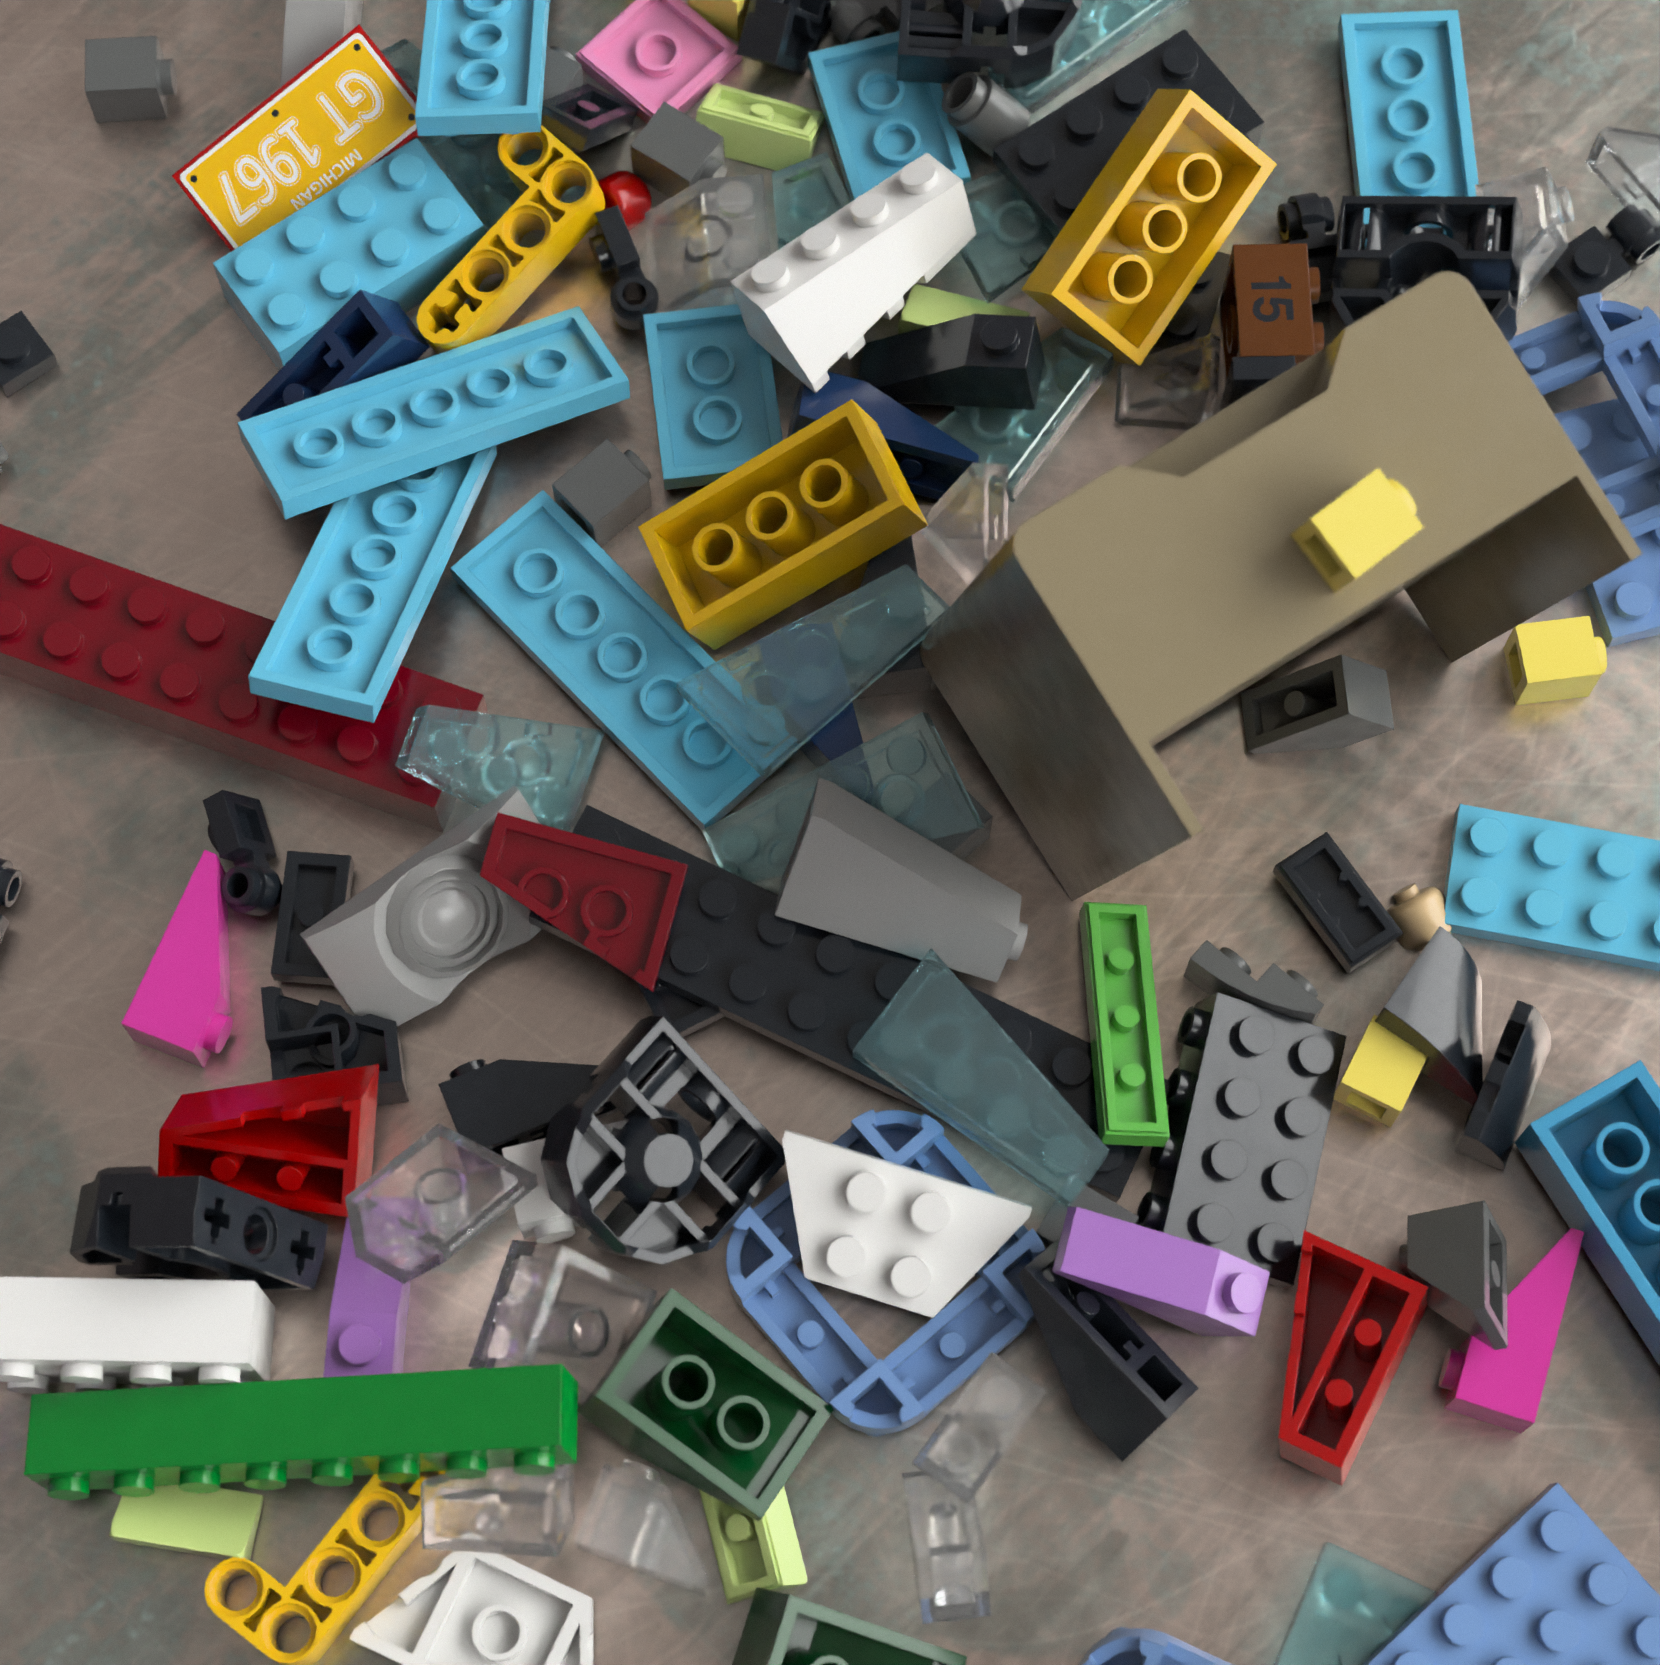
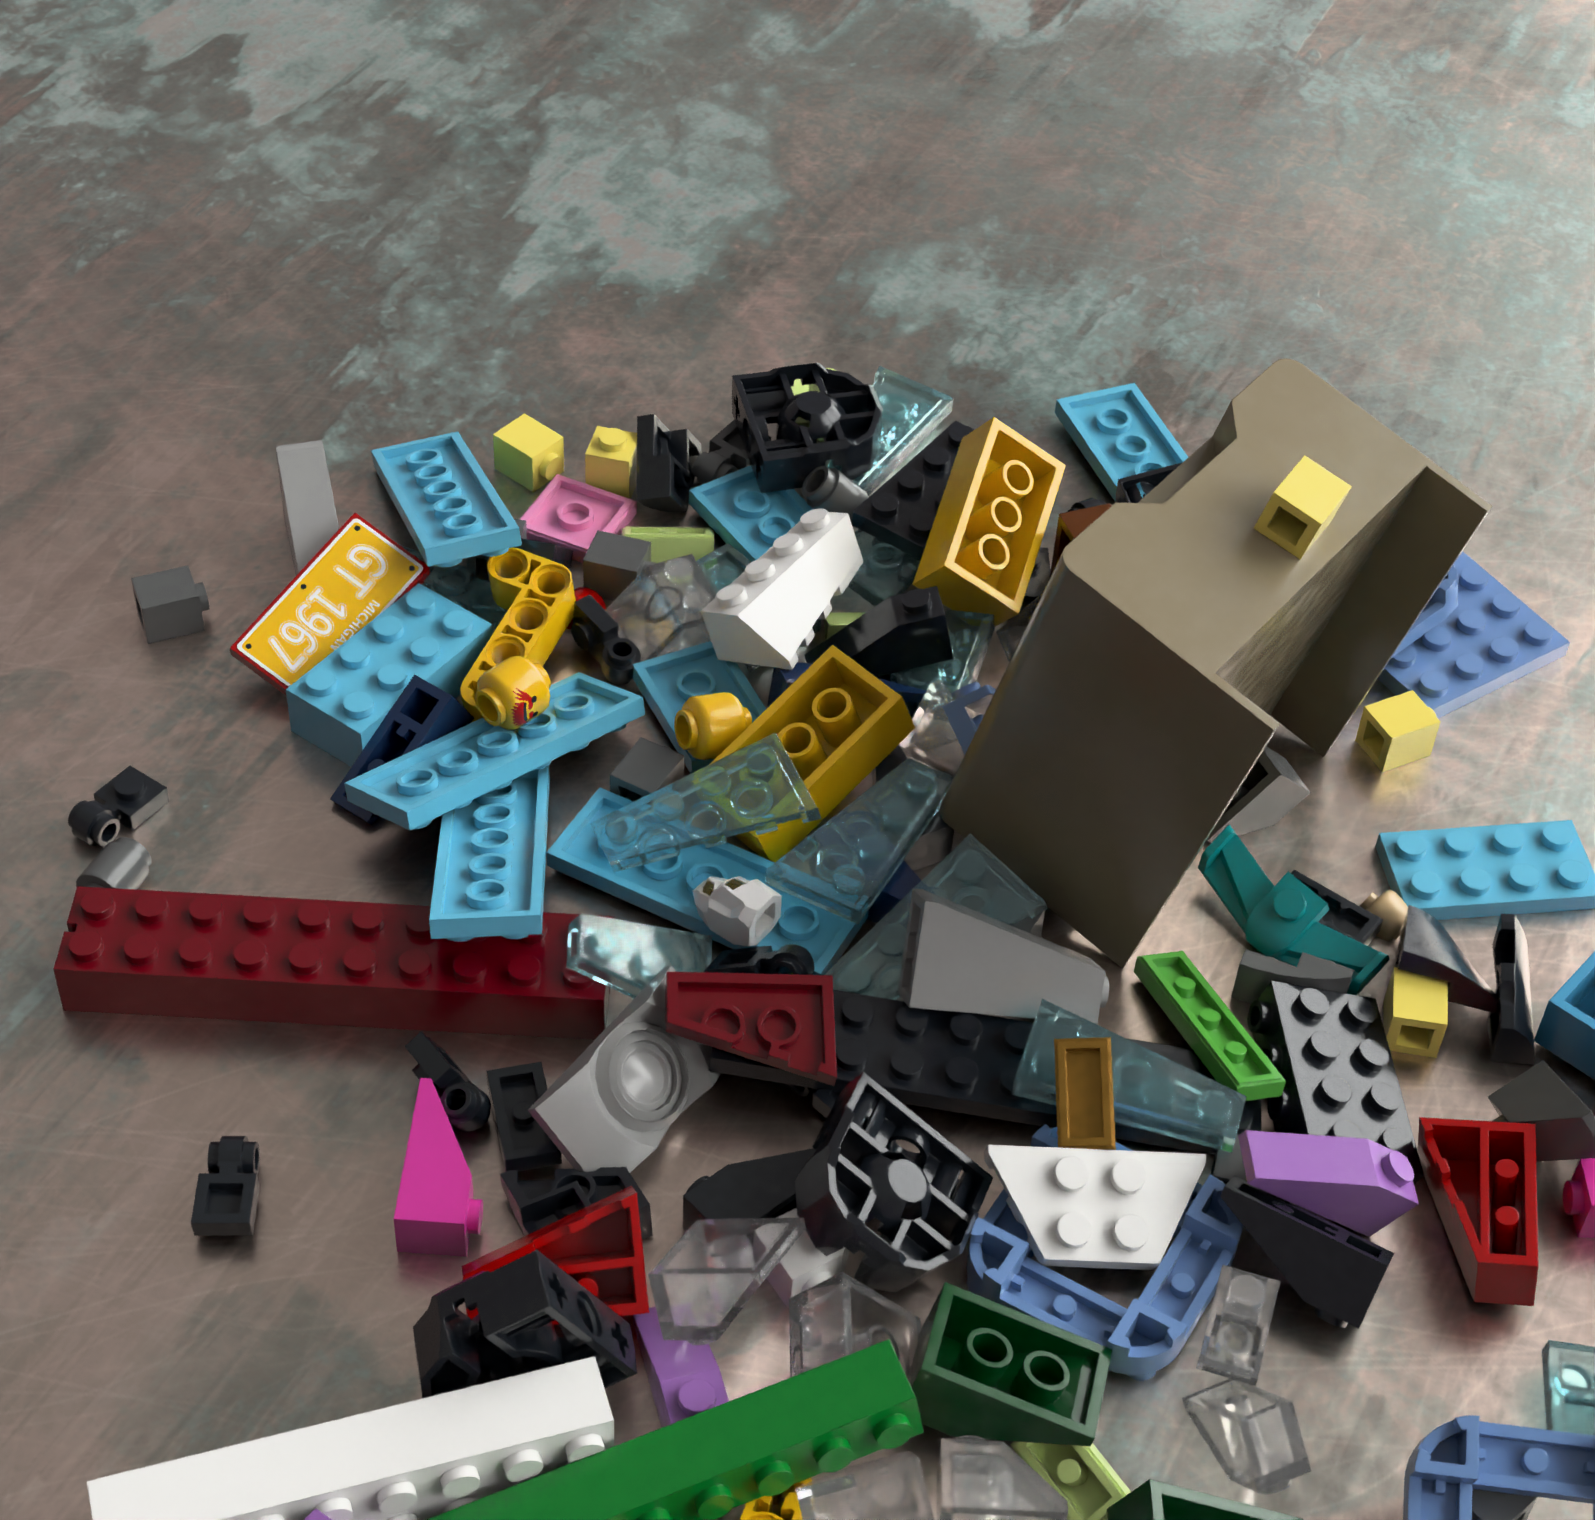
camera: 20 degrees left, 25 degrees down
none -> yellow head [475,656,551,730]
none -> clear light blue wing [590,732,822,872]
none -> yellow head [674,692,752,760]
none -> white rock [693,876,782,946]
none -> black plate [704,944,815,975]
none -> medium blue bracket [942,682,996,754]
none -> pearl gold tile [1054,1037,1116,1150]
none -> teal plate [1198,825,1390,995]

